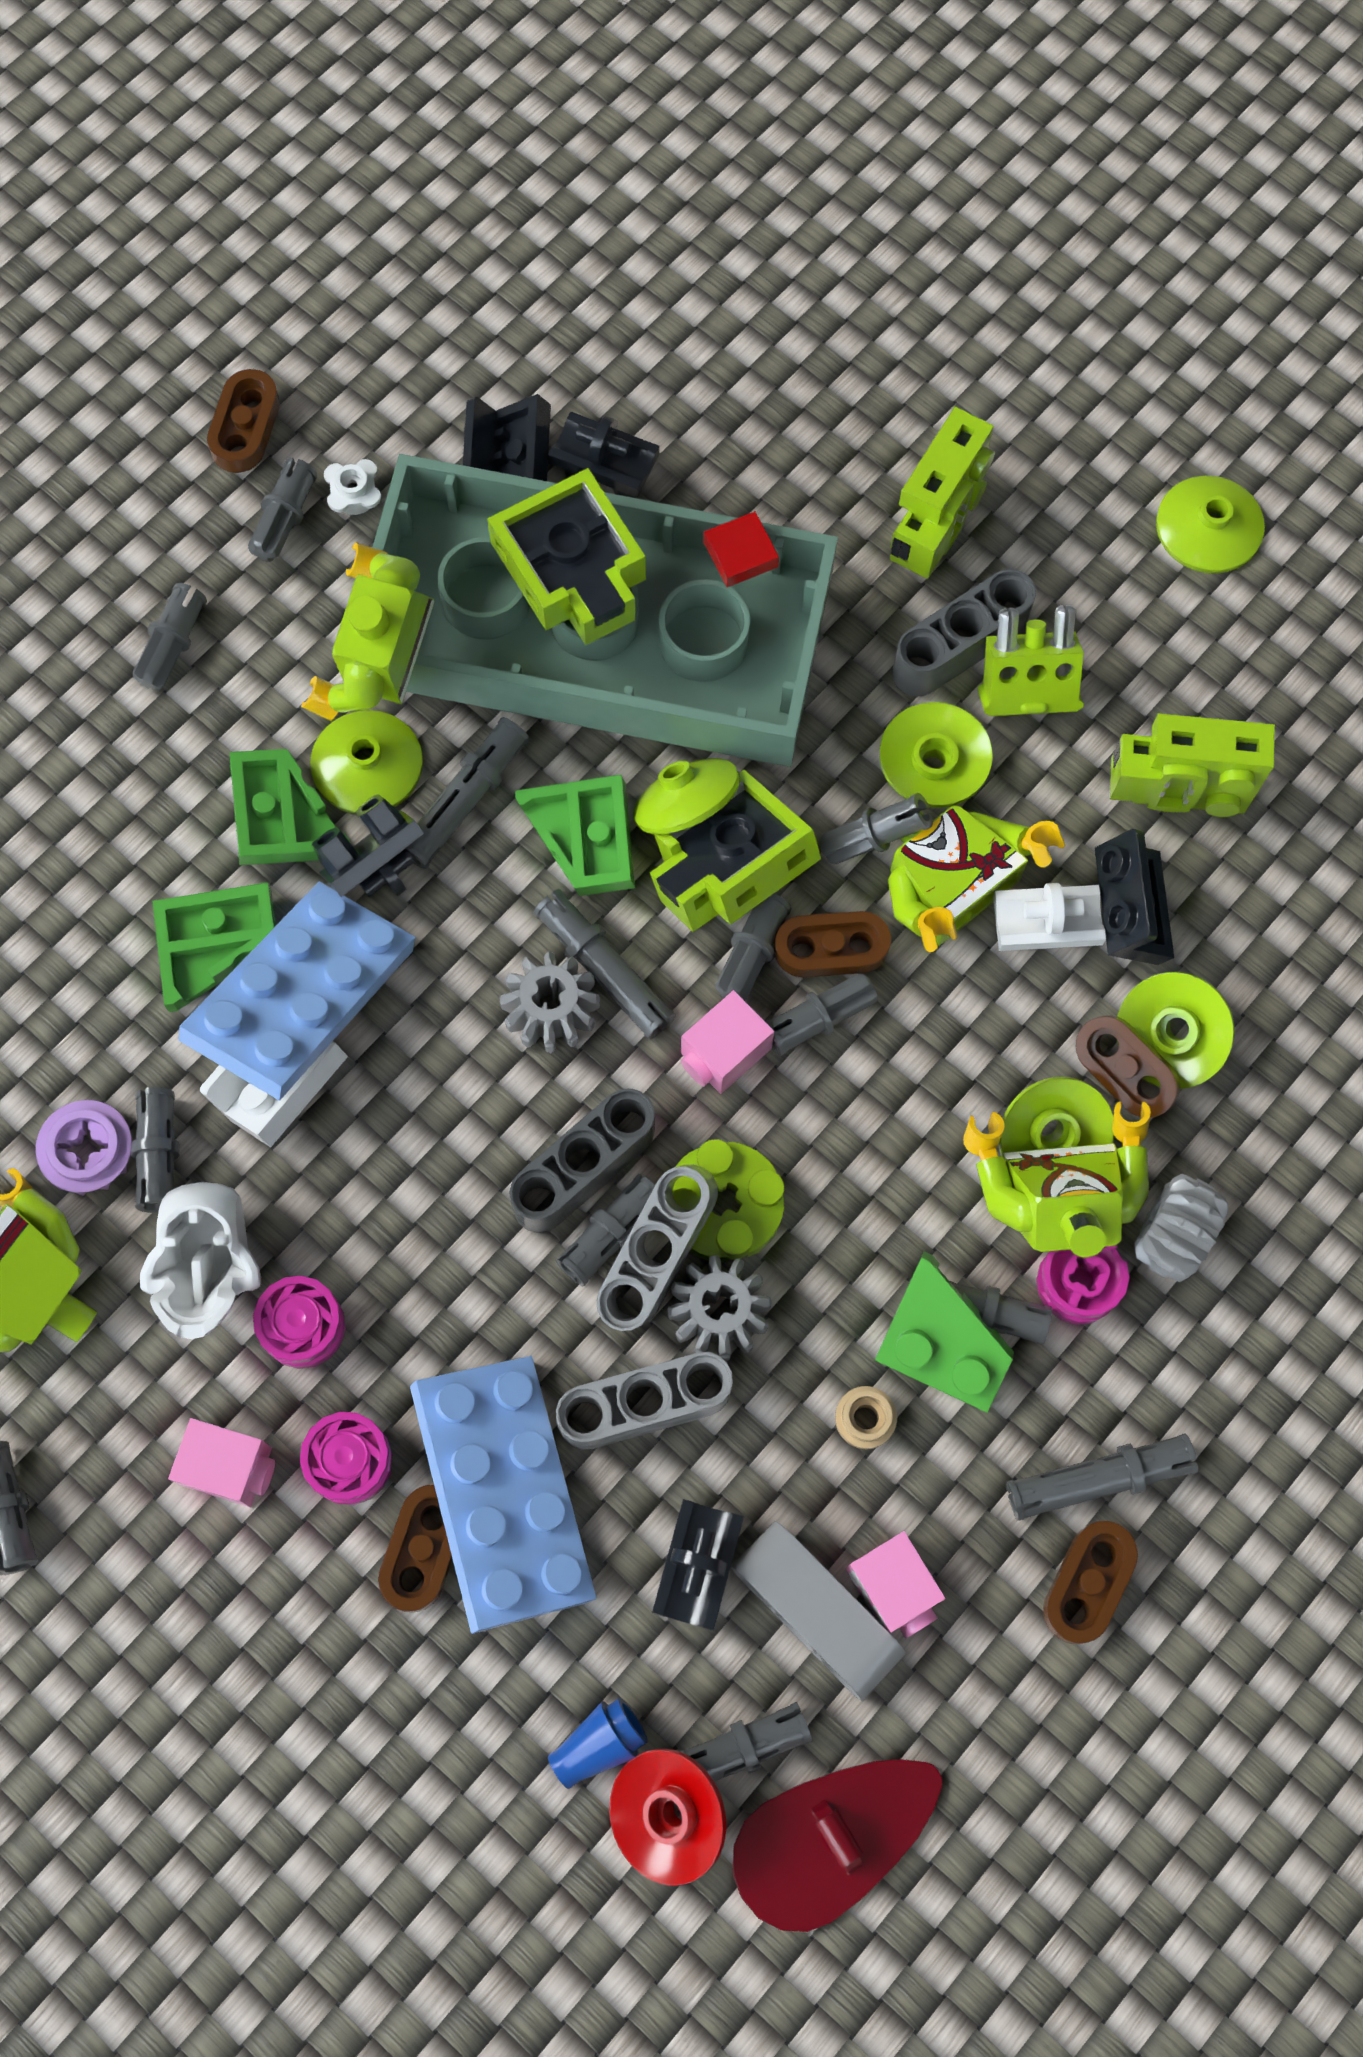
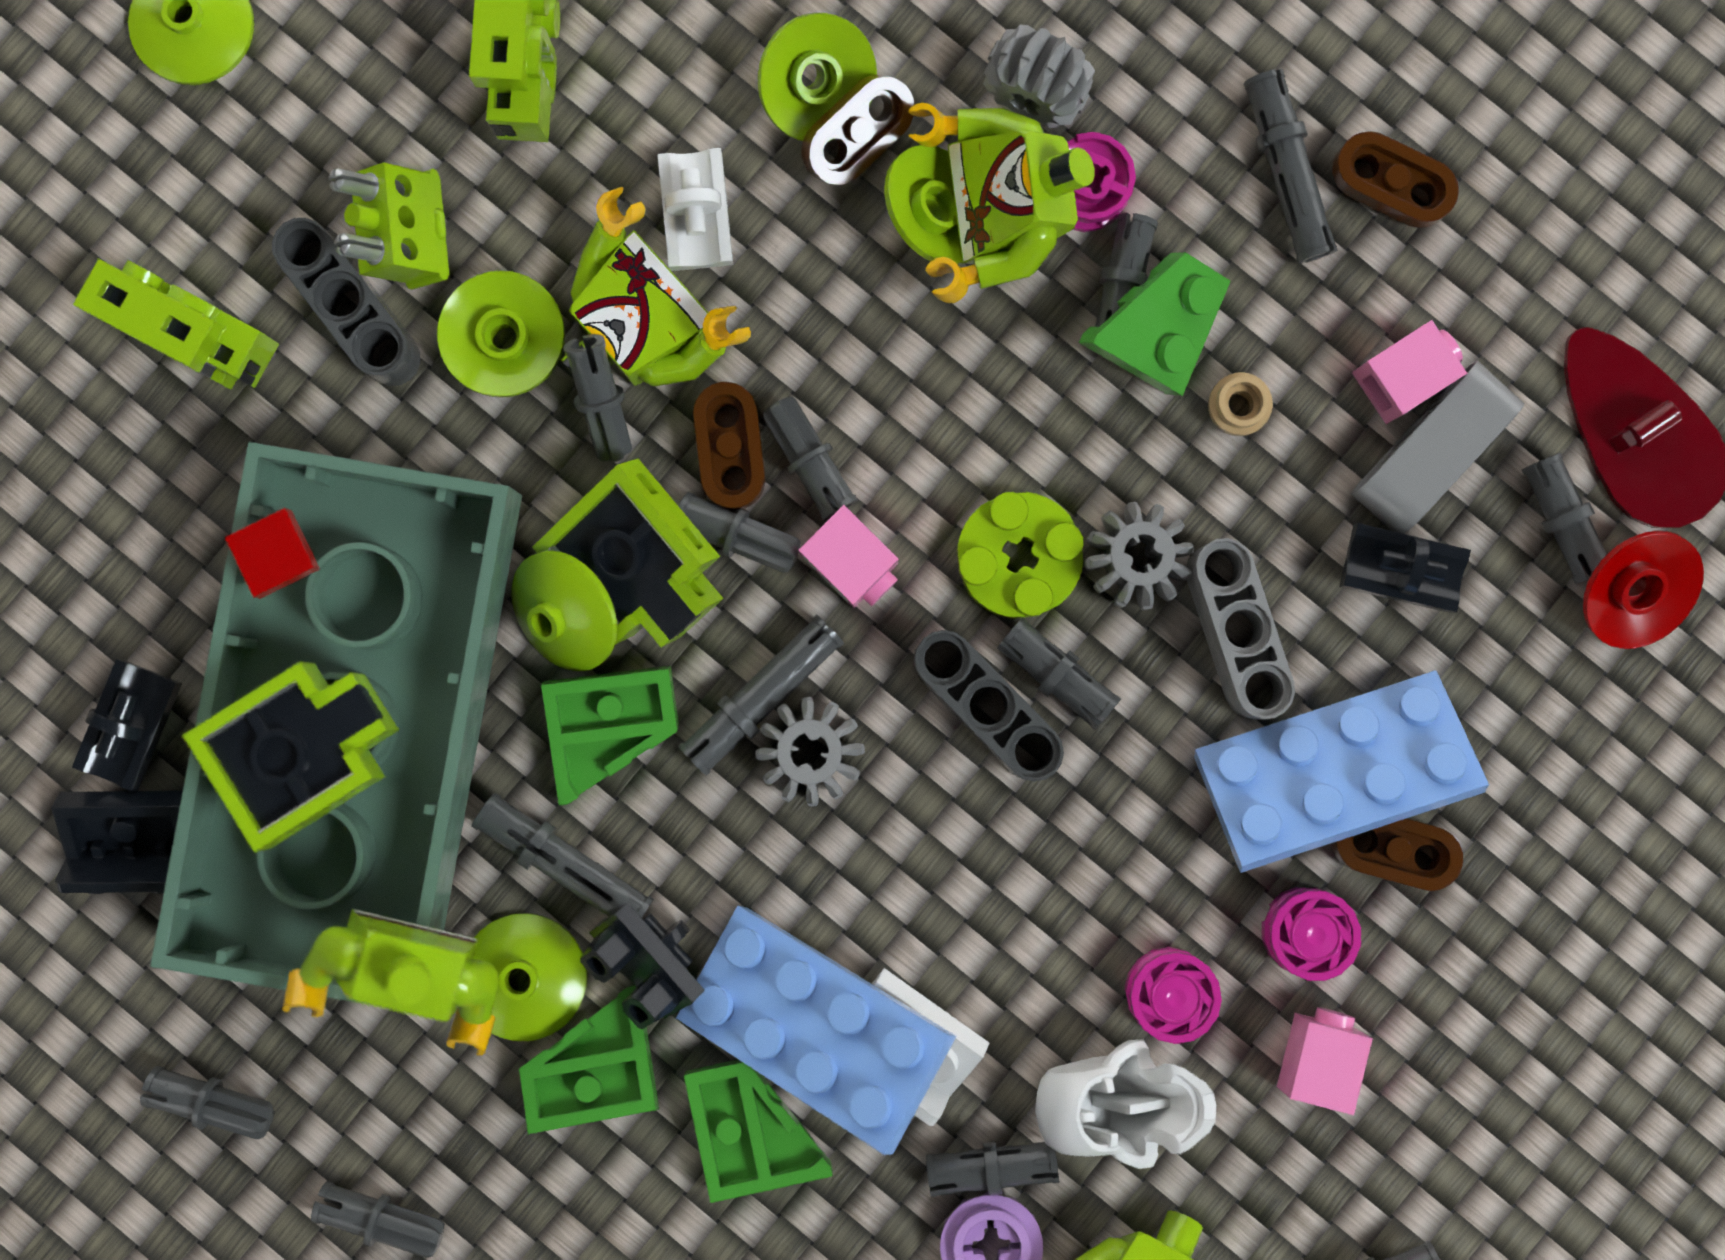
camera: 90 degrees left, 15 degrees up
reddish brown plate [207,369,280,473] -> none
white plate [324,459,381,515] -> none
blue cone [548,1697,648,1789] -> none
light grey beam [596,1164,718,1331] -> none
black bracket [1094,829,1175,965] -> none

